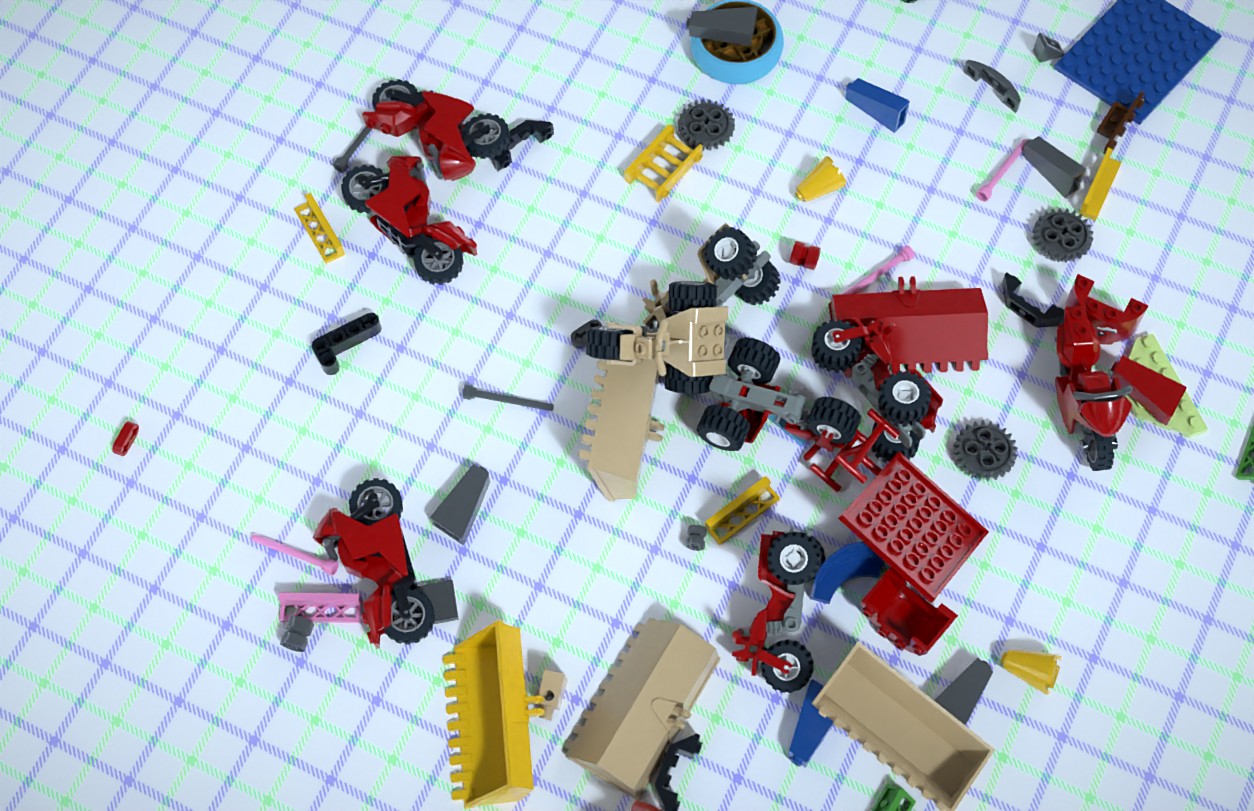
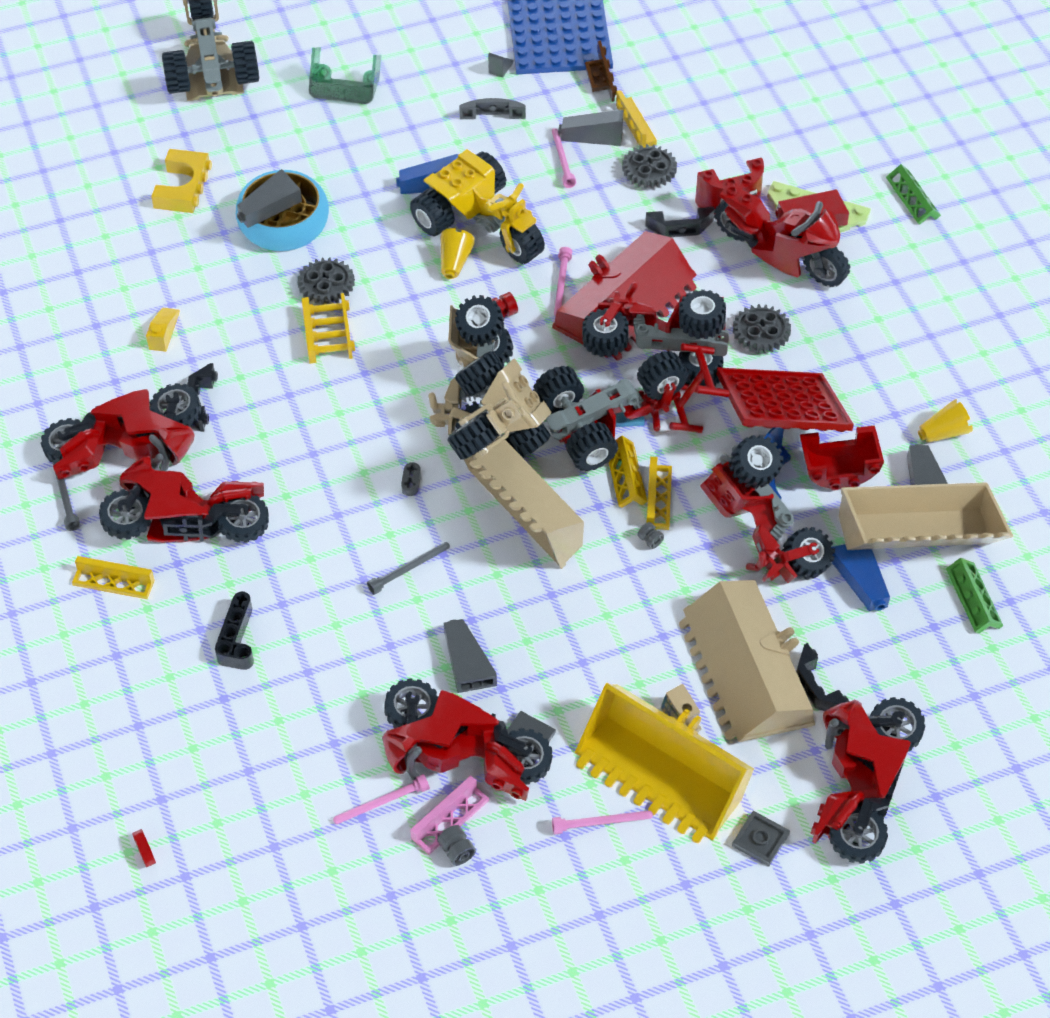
camera: 50 degrees left, 10 degrees down
none -> yellow slope [146,307,180,352]
none -> piece [410,149,545,264]
none -> bright pink piece [552,811,653,835]
none -> yellow fence [609,436,648,508]

